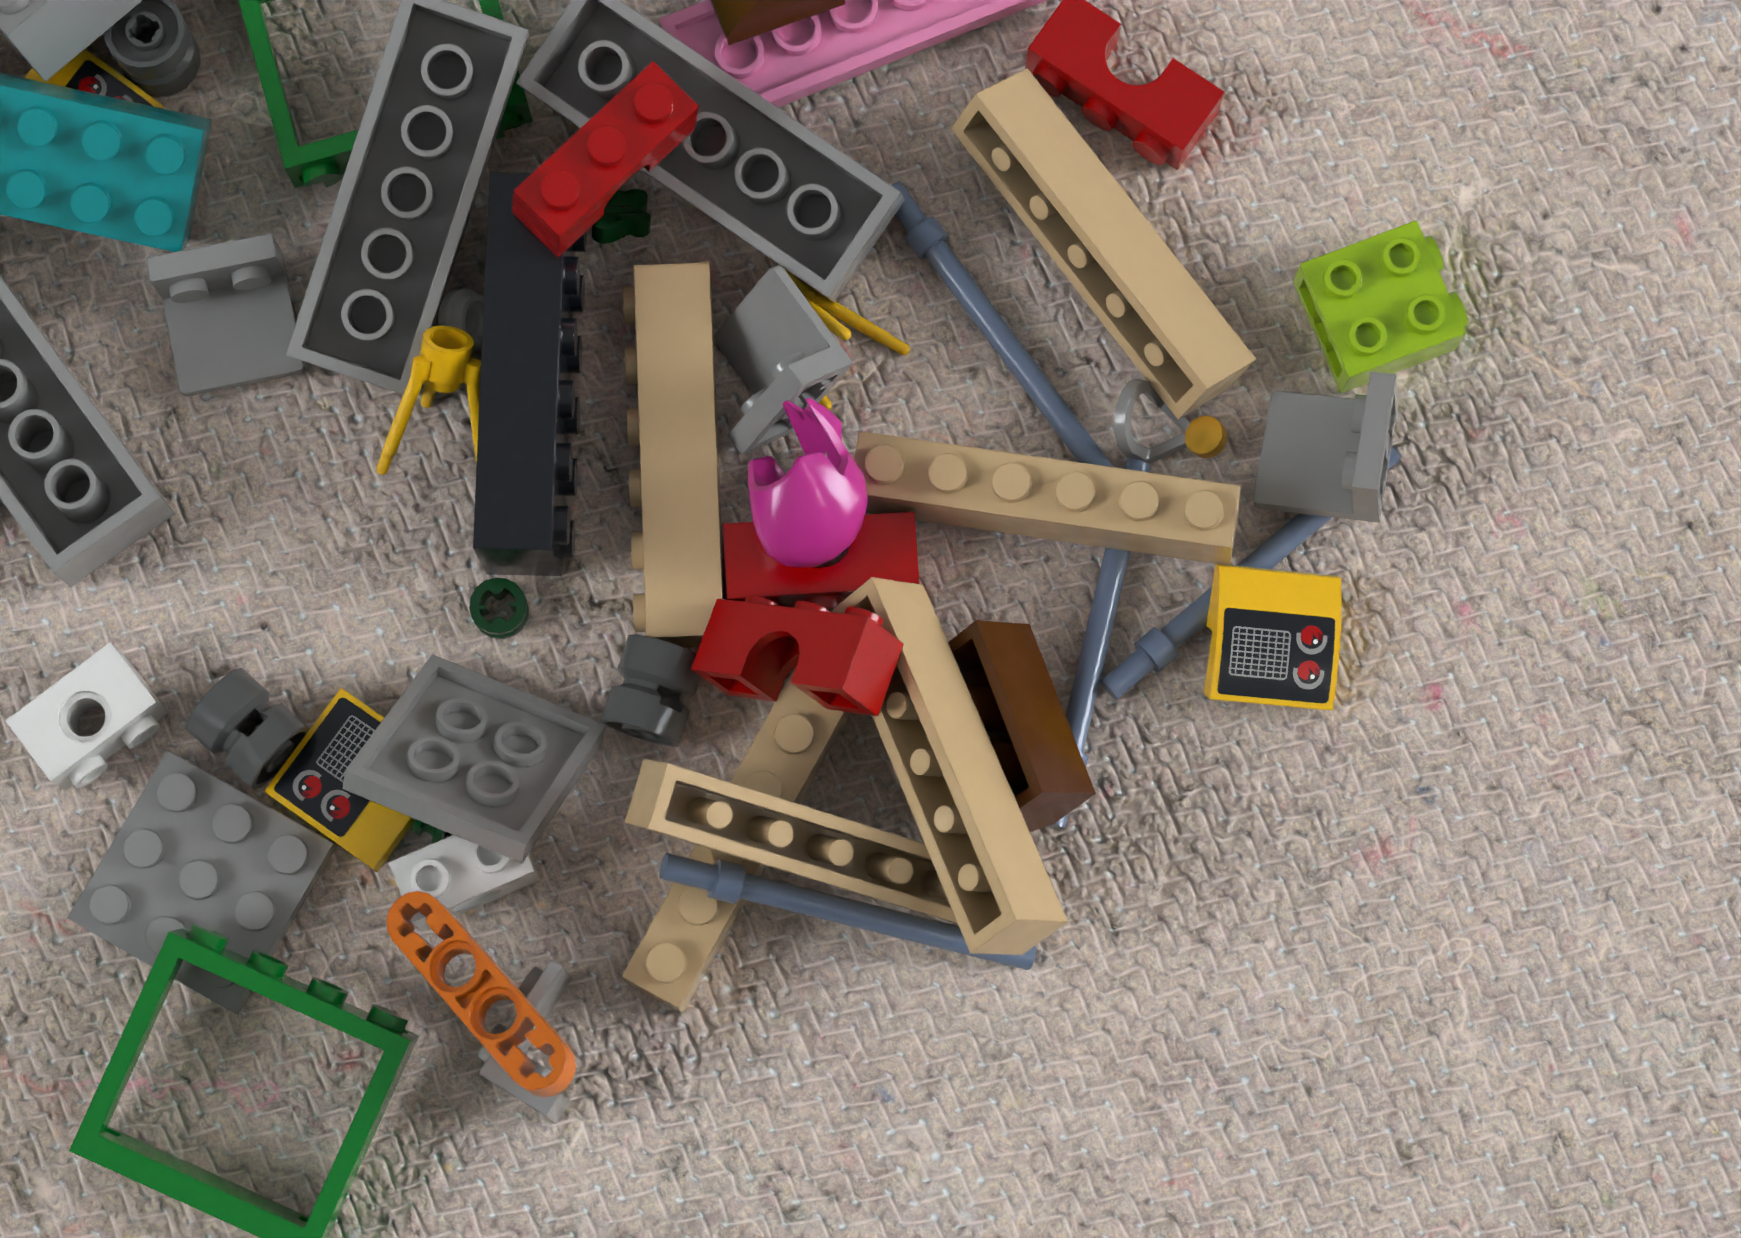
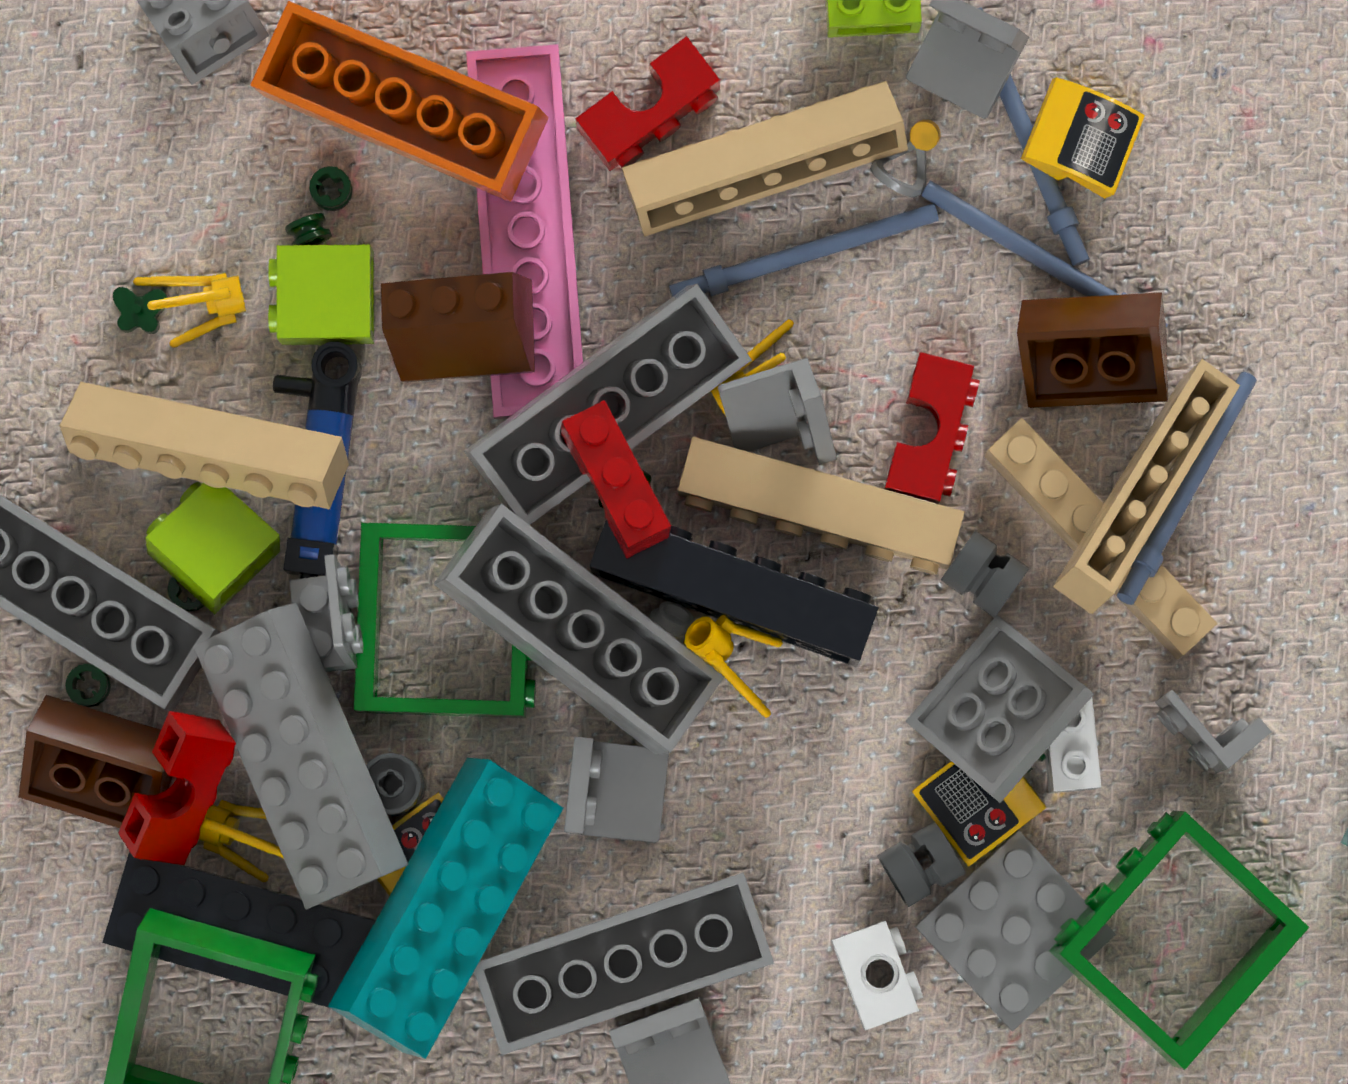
camera: 65 degrees left, 5 degrees up
orange beam [386,891,576,1098] -> none
dark green bush [469,577,529,639] -> none
red arch [691,595,904,716] -> none
dark pink helmet [748,398,868,568] -> none
tan brick [831,577,1068,955] -> none
tan brick [854,431,1241,565] -> none

